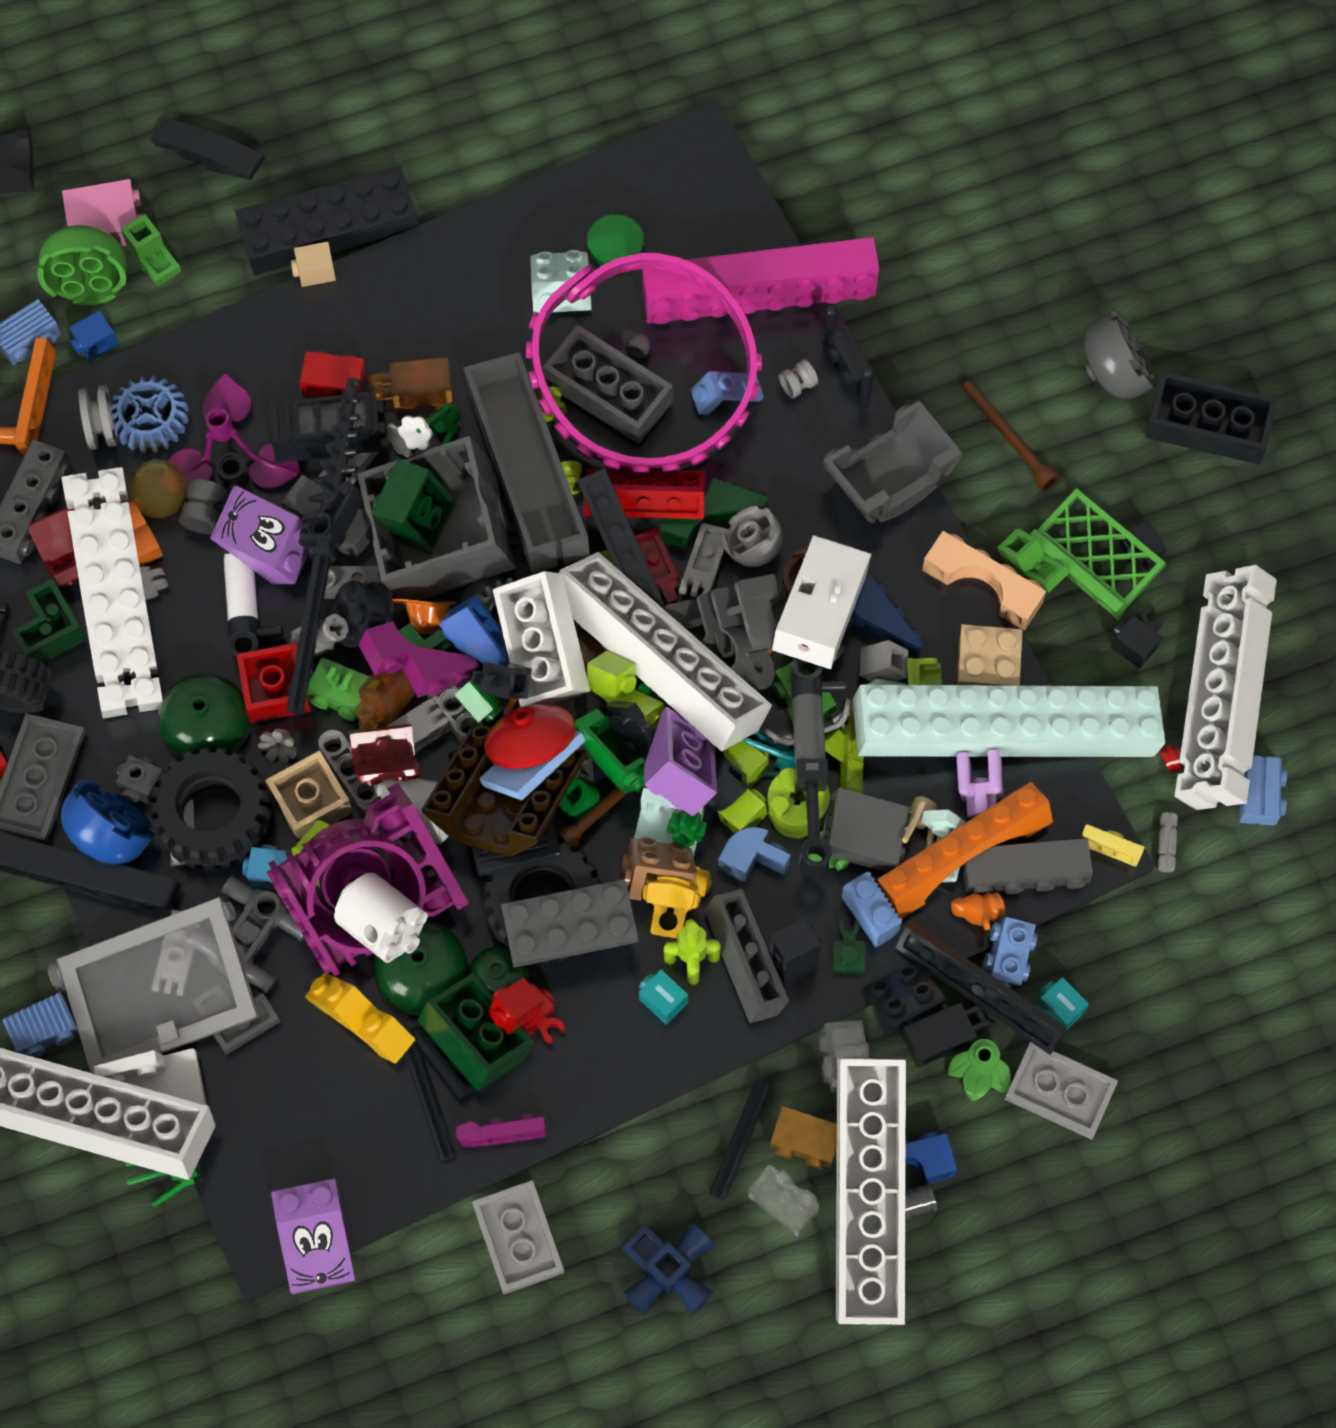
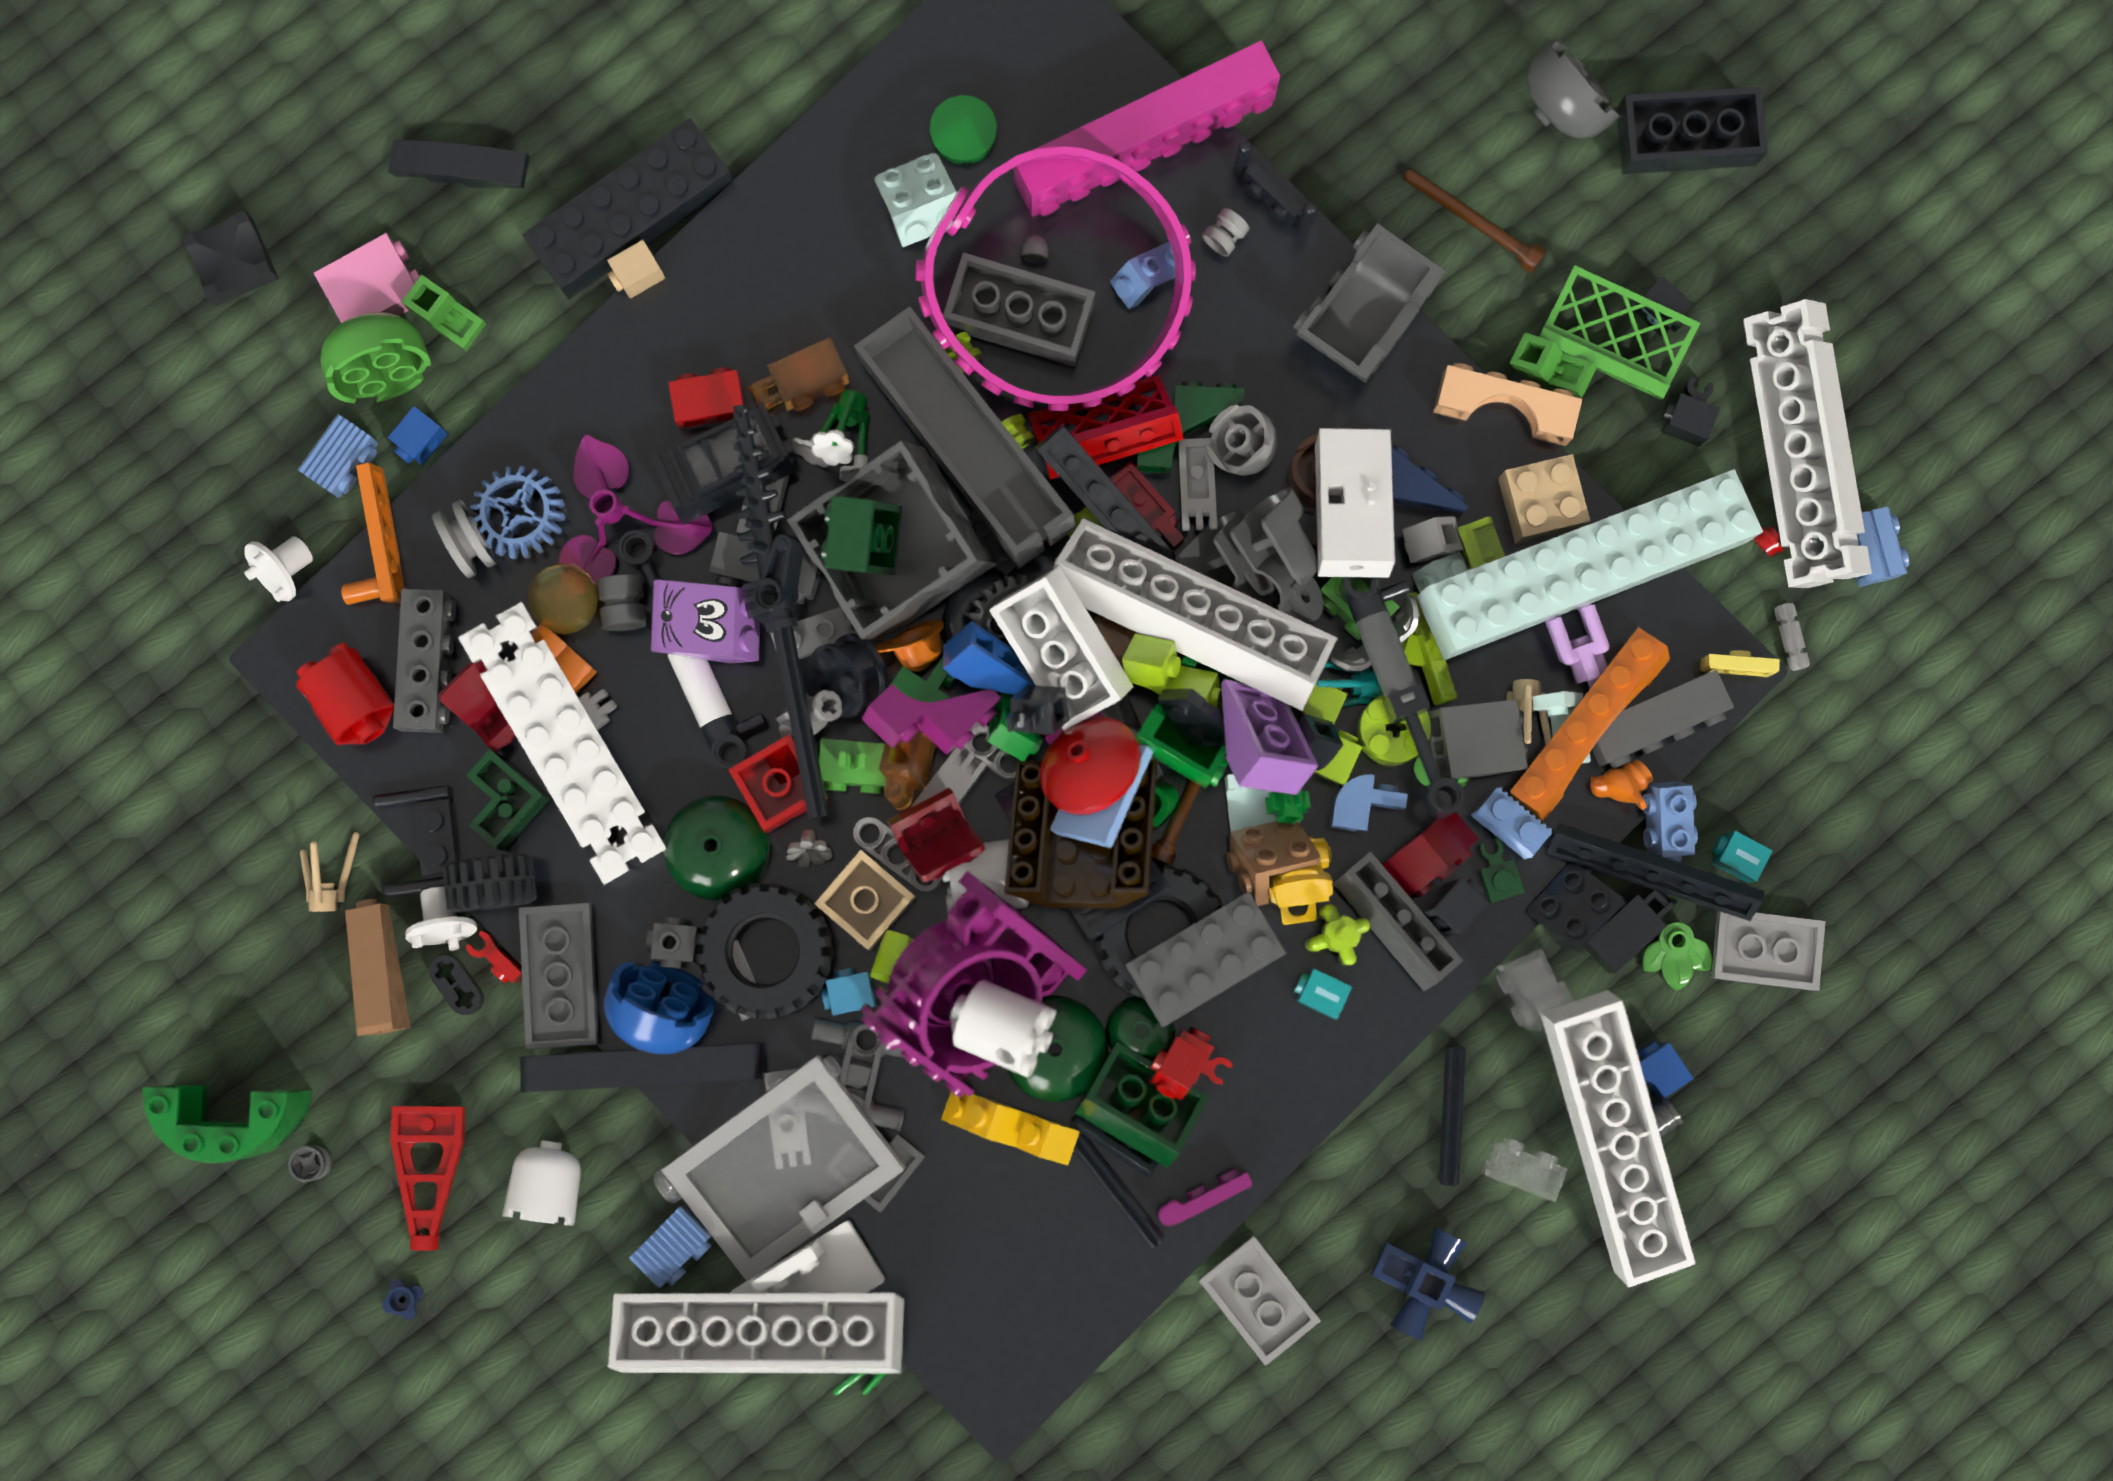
camera: 20 degrees left, 15 degrees up
medium lavender slope [271,1179,356,1294] -> none
pearl gold brick [770,1106,837,1170] -> none
none -> dark red brick [1382,812,1479,898]

